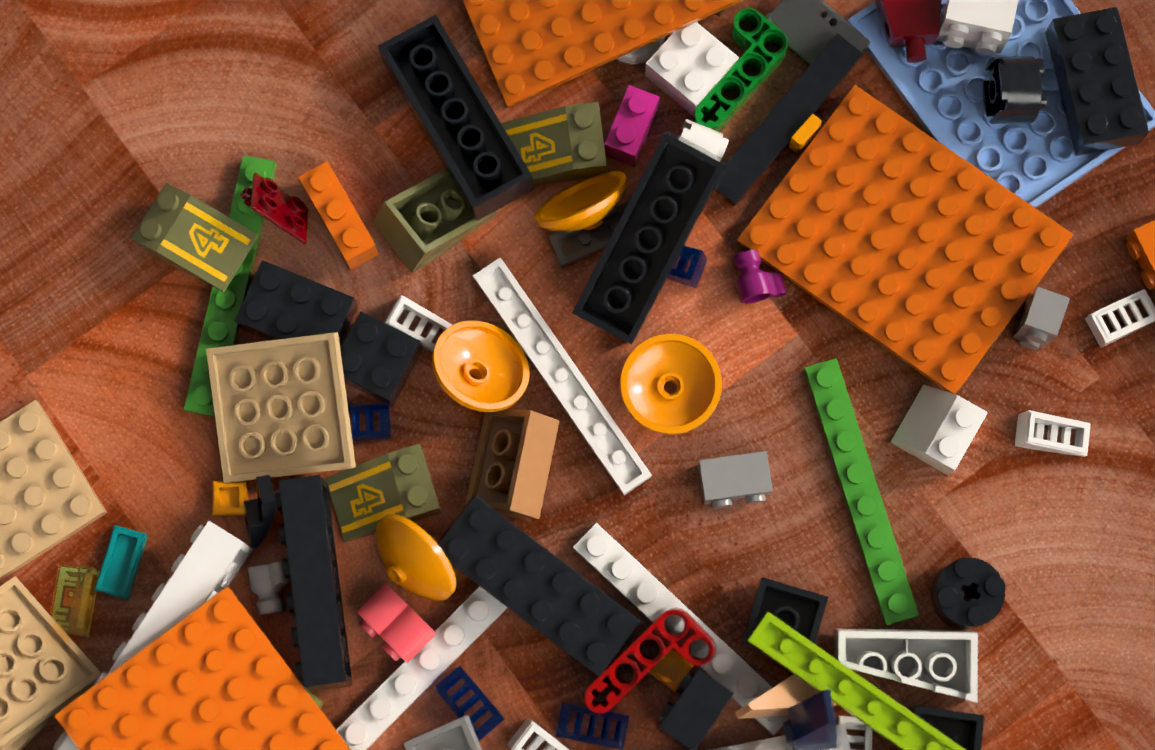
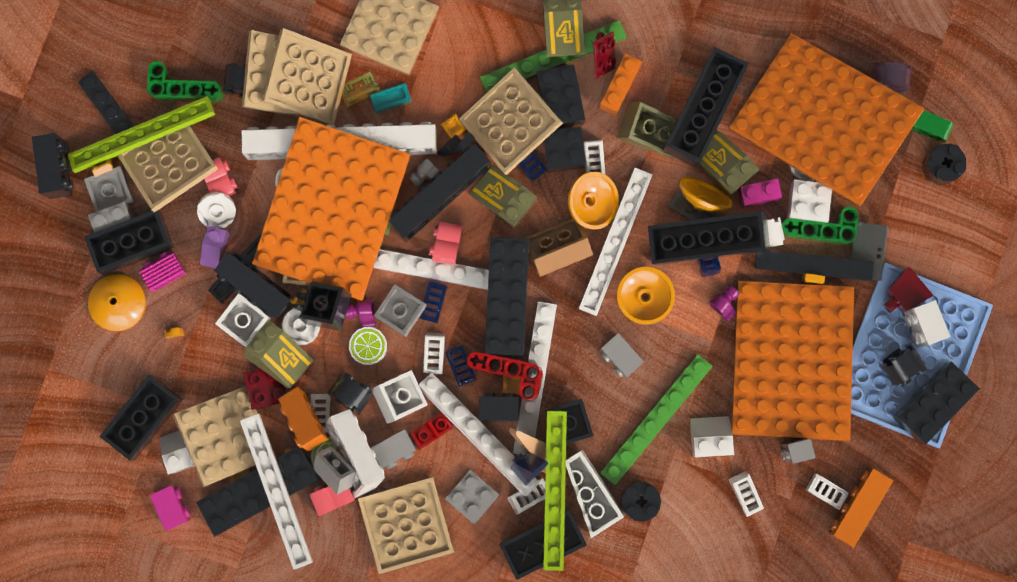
camera: 55 degrees right, 5 degrees up
light orange dish [376,514,456,601] -> none

